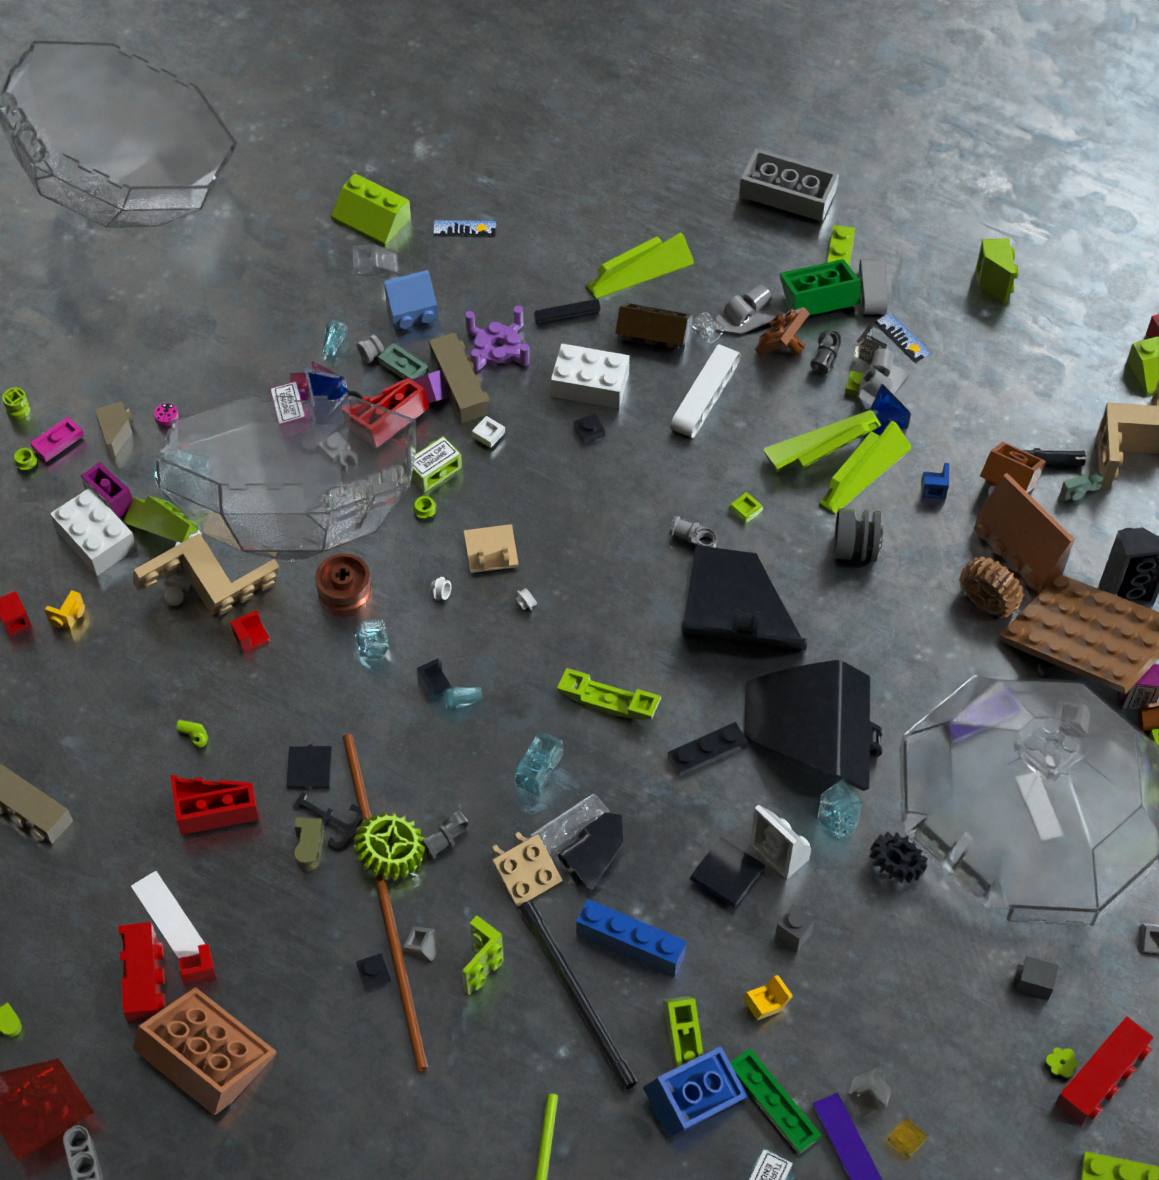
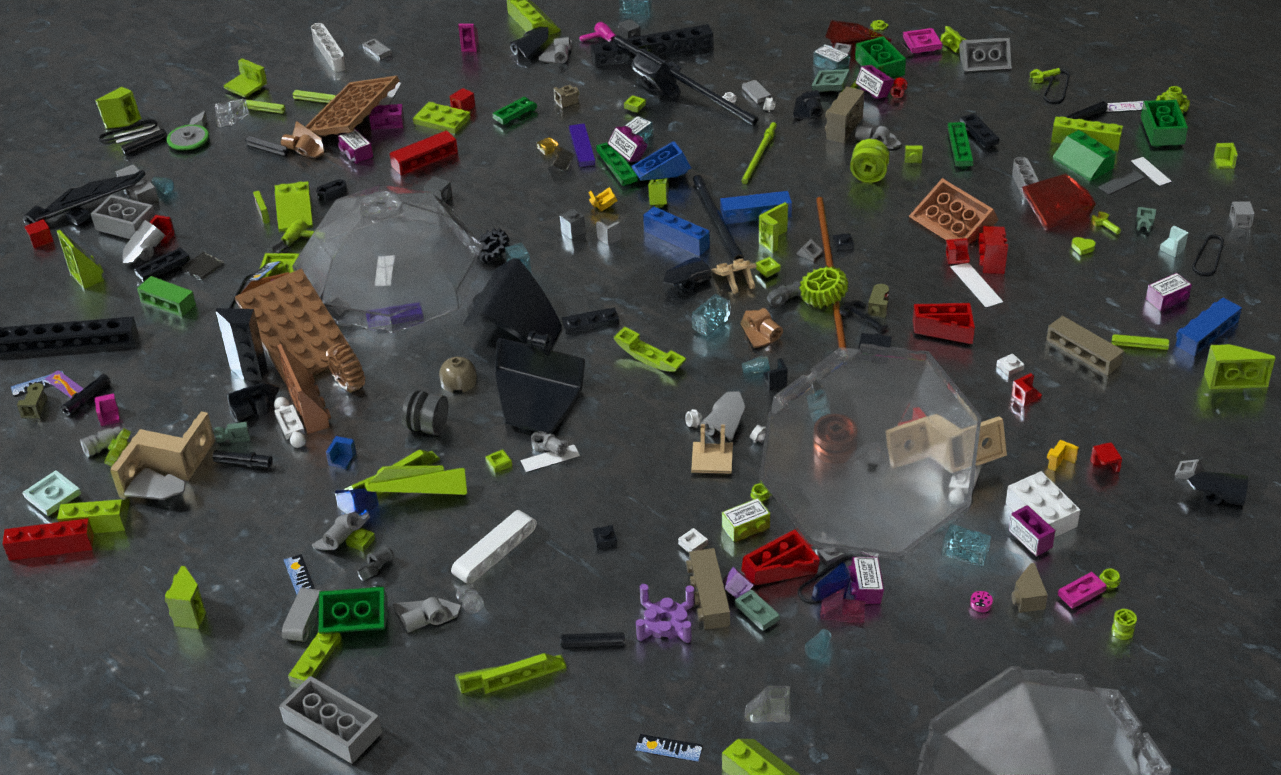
camera: 165 degrees left, 15 degrees down
lime wedge [124,495,201,543] -> none
lime arm [176,720,208,747] -> none
light grey wheel [357,335,385,363] -> none
medium blue slope [384,270,438,331] -> none
clear plate [531,793,610,856] -> none
white brick [551,343,630,409] -> none
dark brown slope [615,303,693,349] -> none
black slope [690,837,766,907] -> none
white slope [750,805,811,879] -> none
dark orange plate [755,307,810,356] -> none
clear smoke panel [854,324,887,364] -> none
dark orange brick [980,442,1046,493] -> none
lime plant [1045,1047,1079,1078] -> none
none -> light grey panel [124,468,185,500]
none -> black panel [227,382,280,422]
none -> dark tan cylinder [439,356,477,393]
none -> white sticker [520,445,580,472]
none -> light grey panel [596,221,622,246]
none -> brick [607,126,648,162]
none -> light grey panel [700,391,745,441]
none -> blue brick [720,191,792,224]
none -> medium nougat panel [740,308,783,348]
none -> lime plate [756,257,781,277]
none -> lime wheel [850,139,890,183]
none -> white plate [997,354,1024,377]
none -> red panel [1012,373,1042,406]

